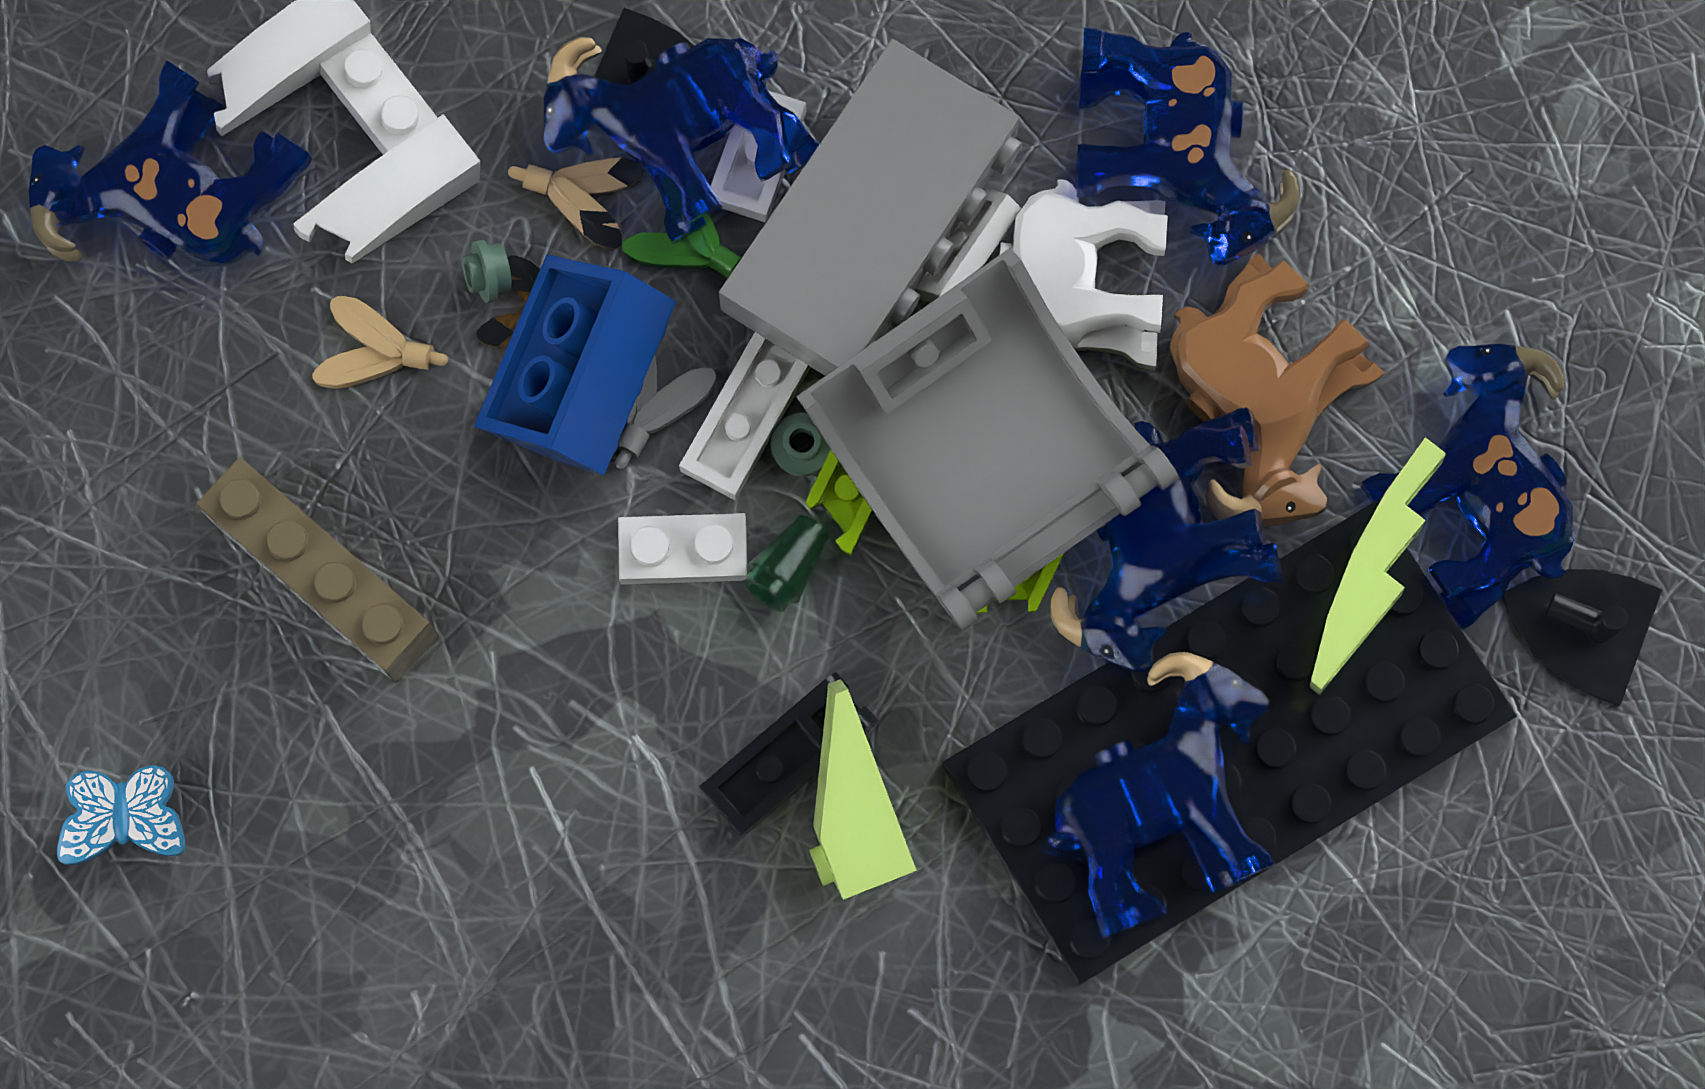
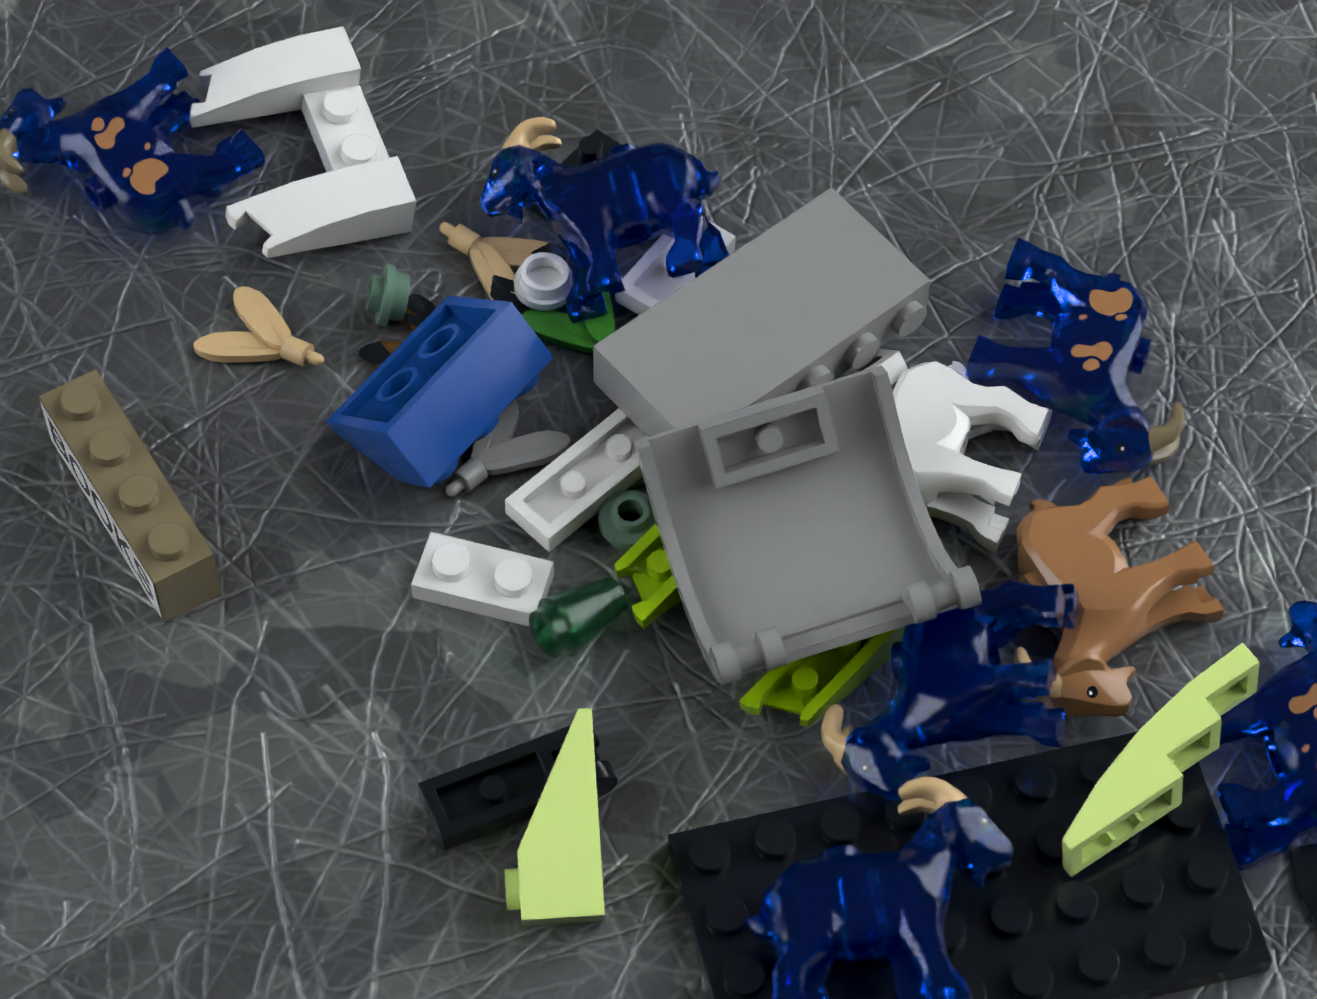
camera: 15 degrees right, 20 degrees down
none -> white plate [514,252,575,311]

